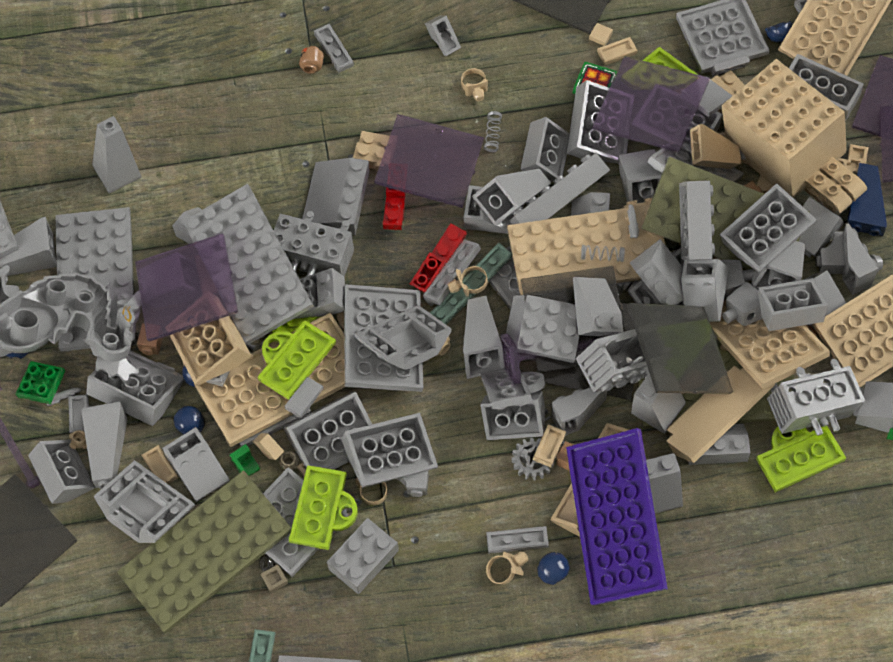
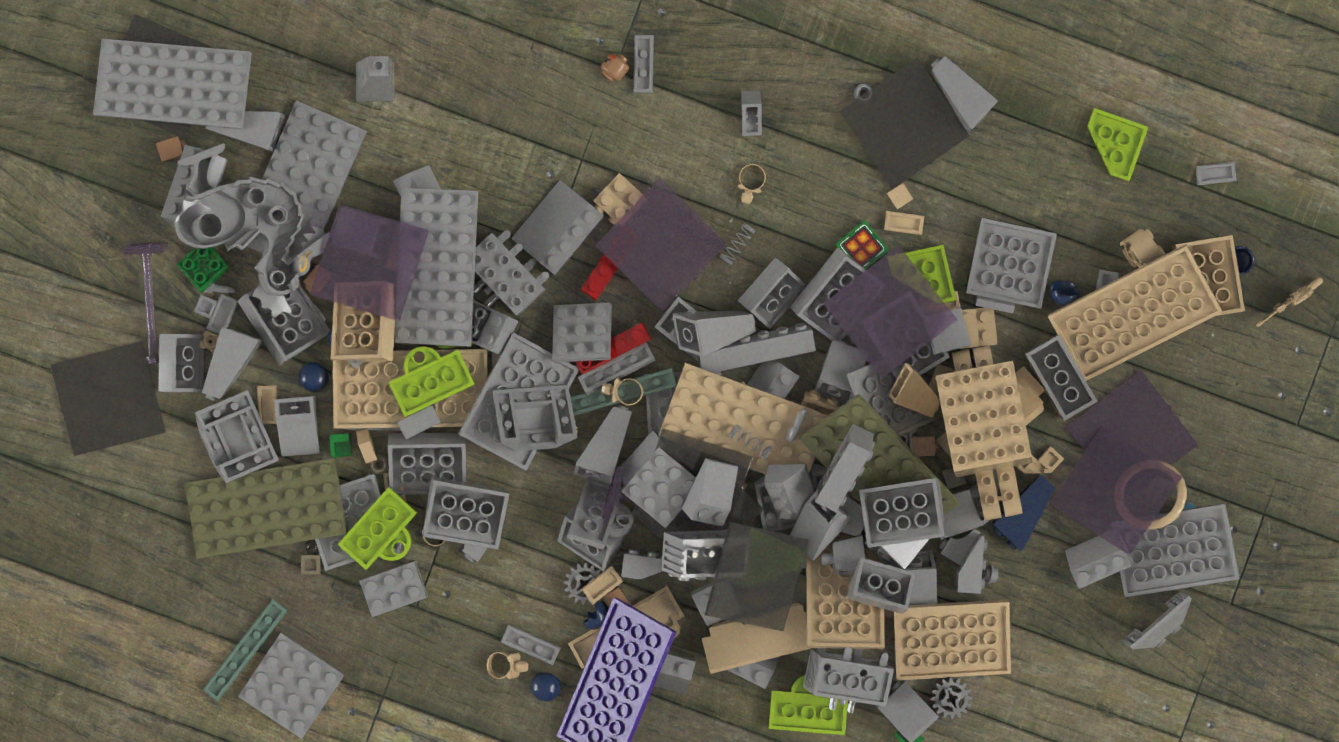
camera: 25 degrees right, 25 degrees up
none -> light grey tile [193,294,218,319]
none -> light grey plate [552,303,612,362]
none -> dark blue hair [582,601,609,630]

